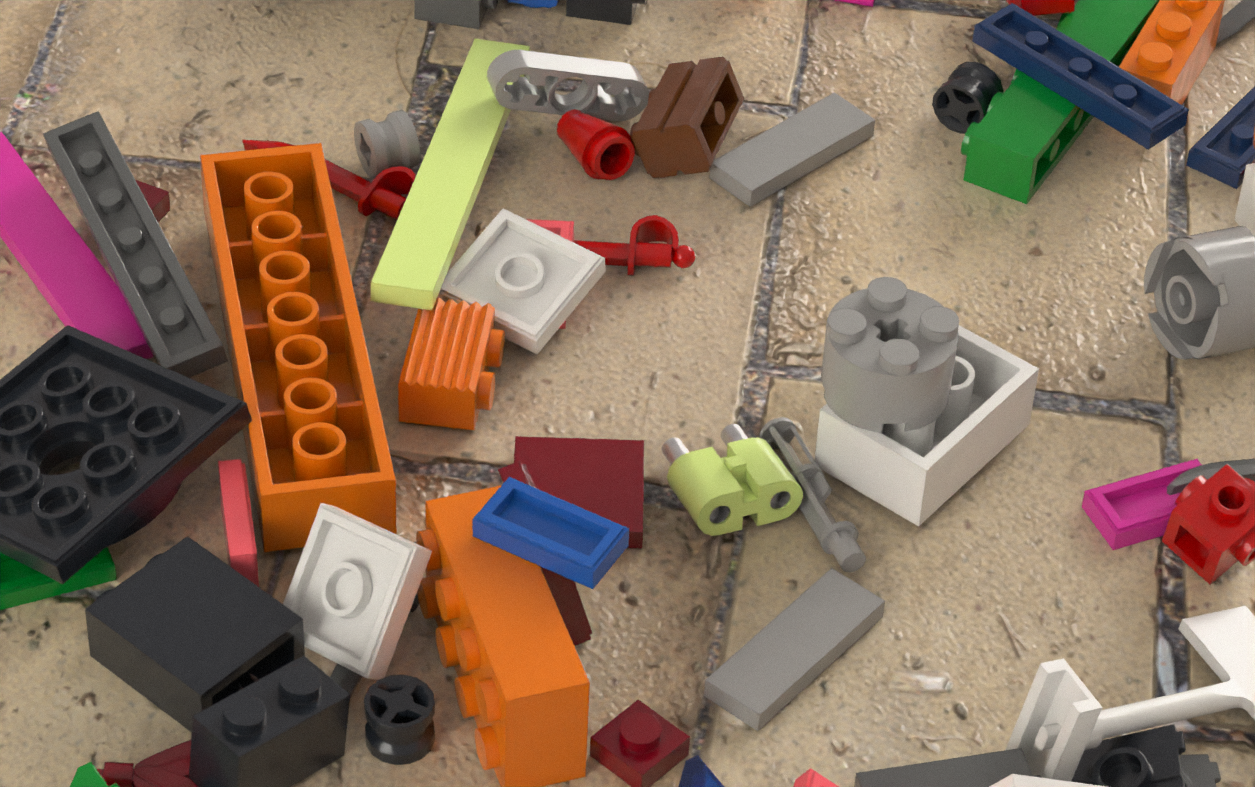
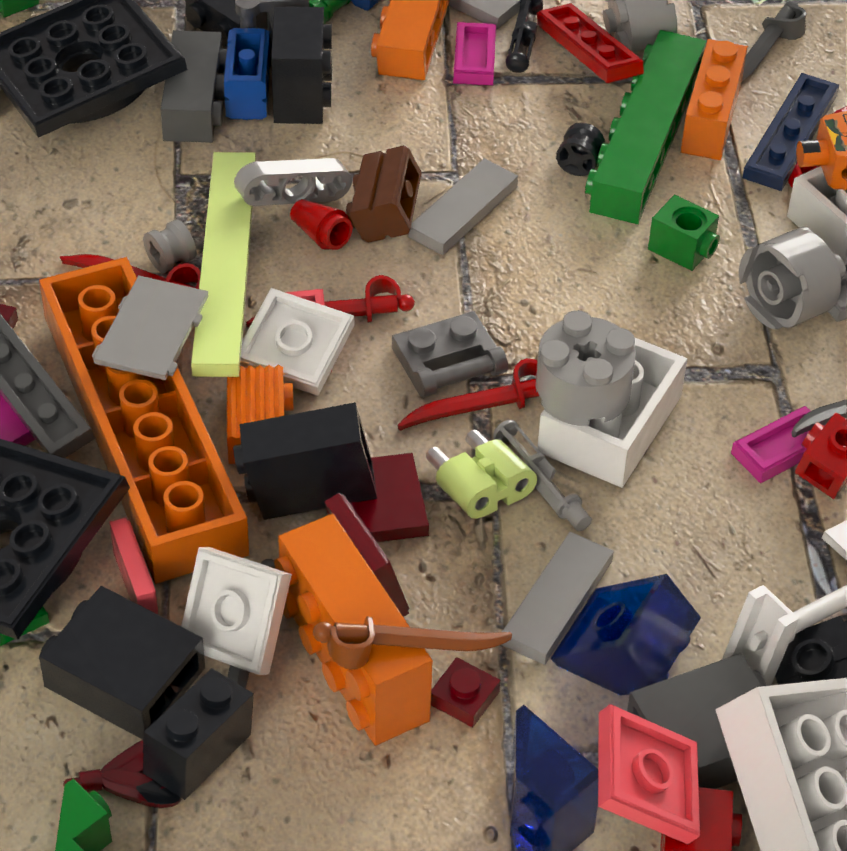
camera: 10 degrees left, 5 degrees up
black wheel [364,674,435,765] -> none
blue tile [472,477,629,589] -> none
dark blue tile [972,3,1189,150] -> none
none -> light grey piece [92,275,208,380]
none -> black brick [233,402,377,520]
none -> dark orange sword [313,616,512,670]
none -> flat silver plate [392,311,508,398]
none -> red sword [397,358,539,431]
none -> clear blue slope [550,574,701,696]
none -> green brick [648,194,720,271]

